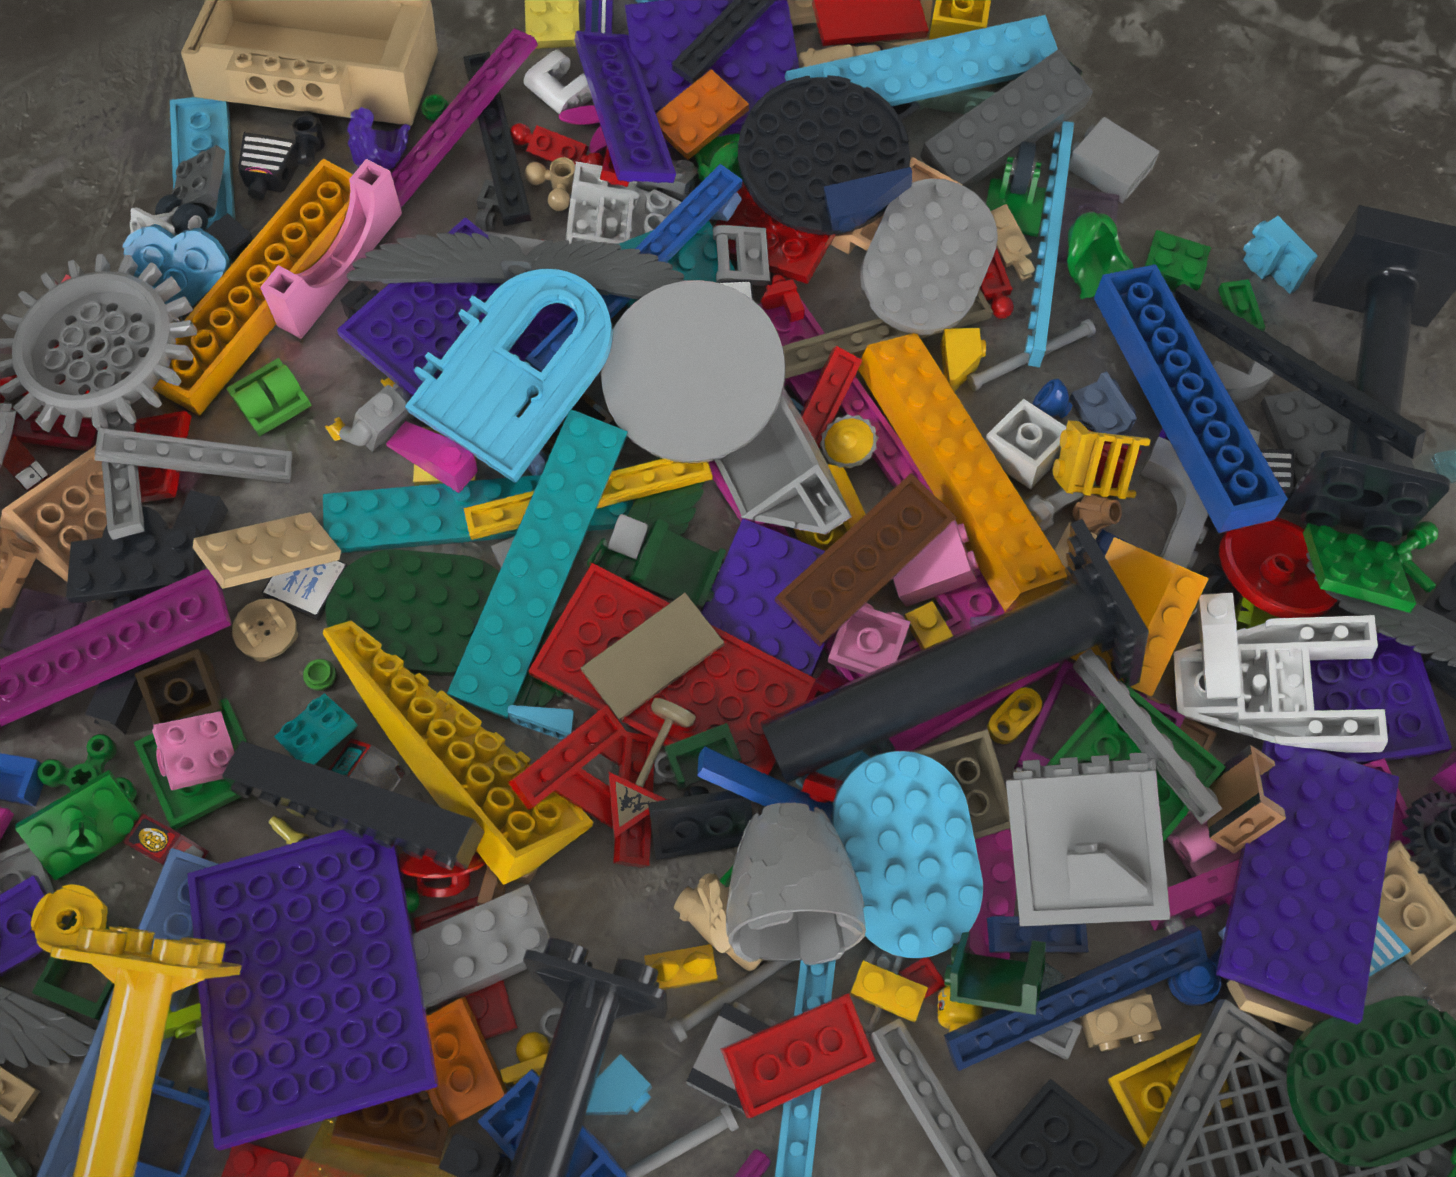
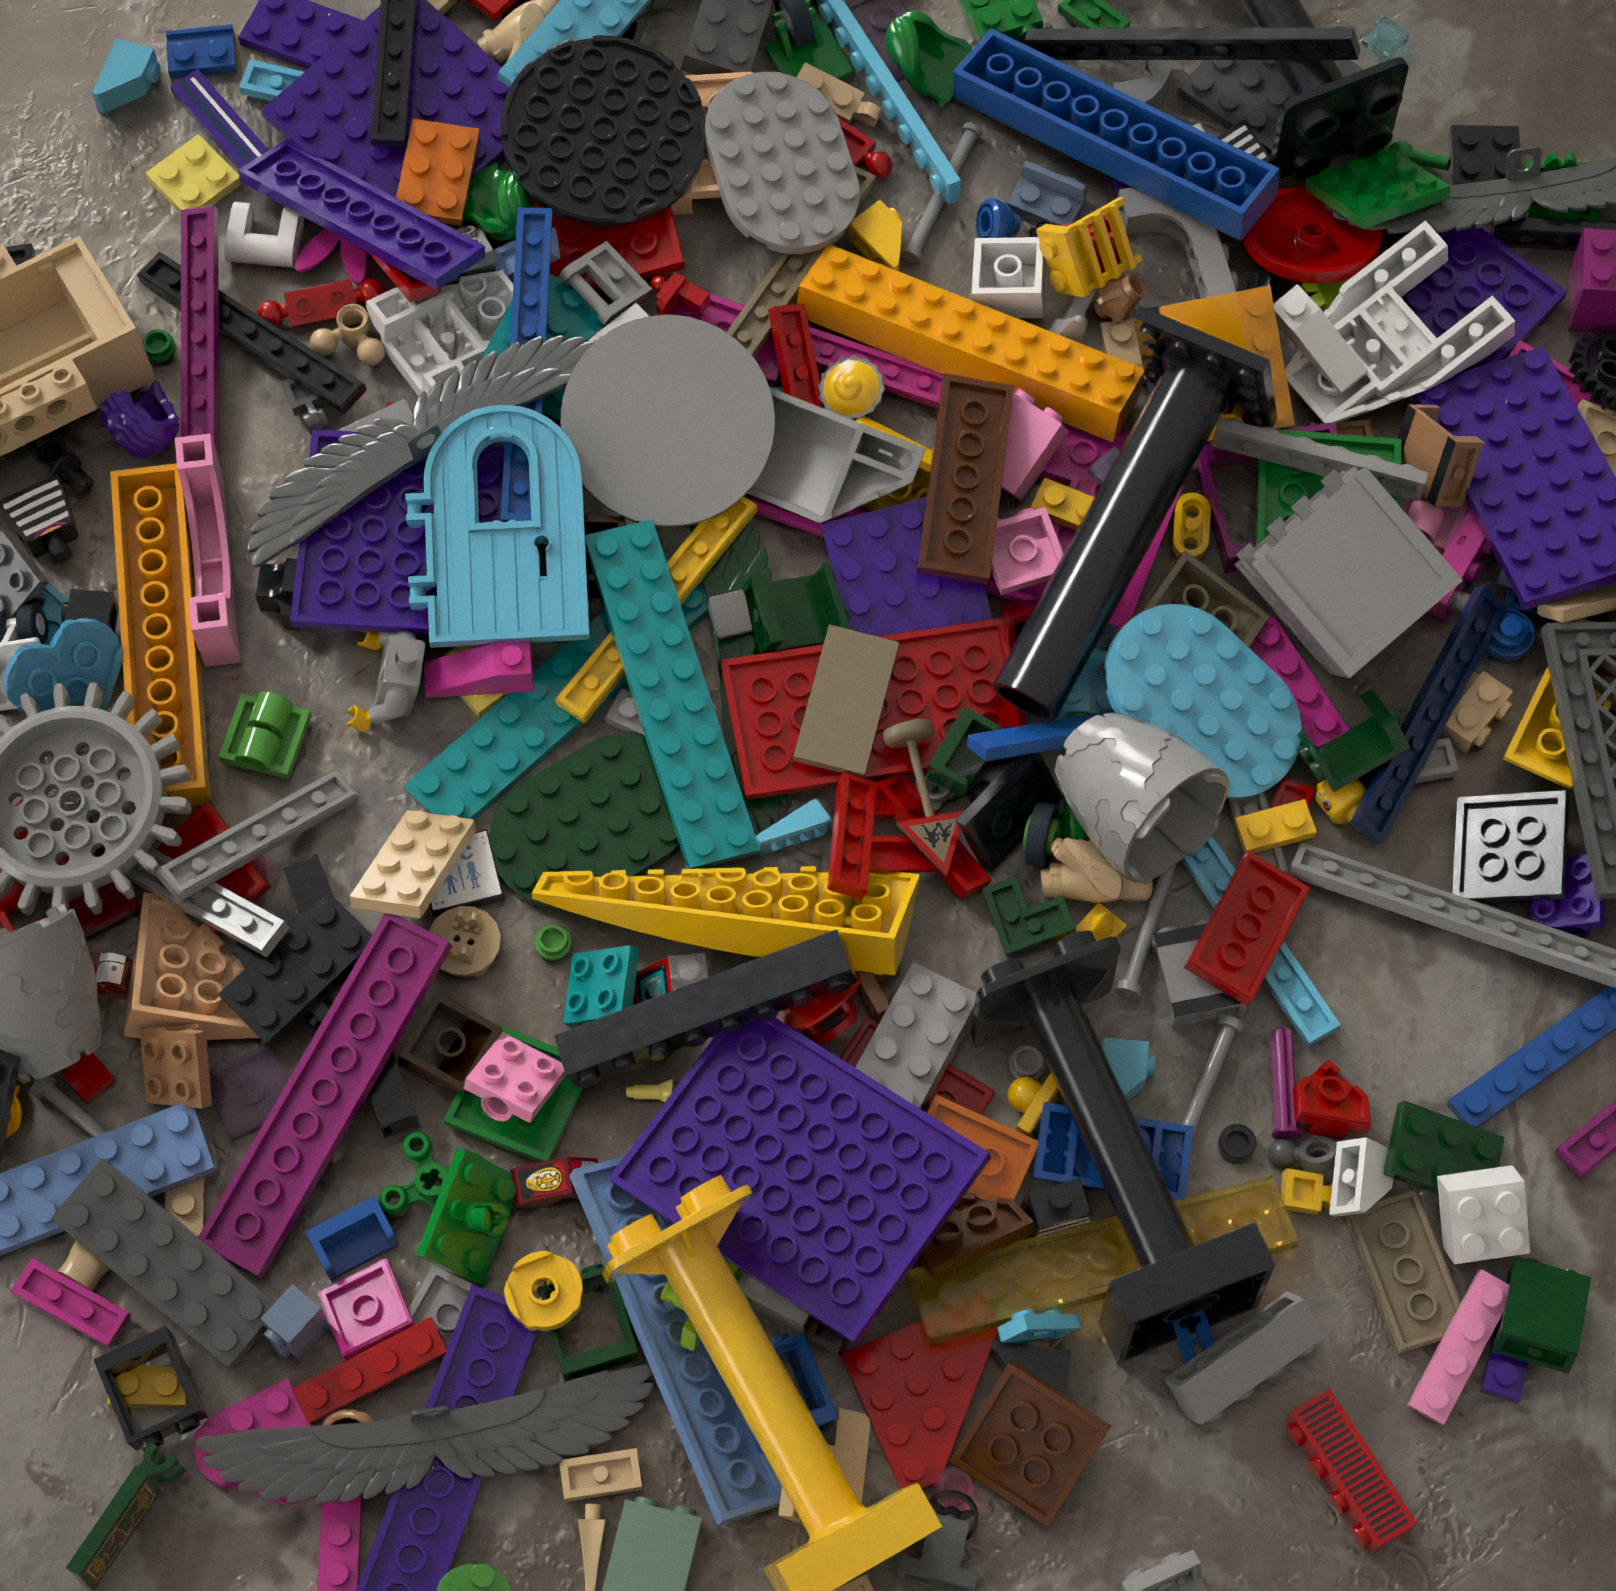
camera: 35 degrees left, 0 degrees up
red plate [802,771,844,803] -> none
dark blue slope [824,167,912,232] -> none
dark blue plate [987,916,1089,954] -> none
light grey slope [1066,842,1148,900] -> none
green bar [1397,521,1439,555] -> none
none -> dark green plate [982,875,1077,958]
none -> black wheel [1023,802,1061,868]

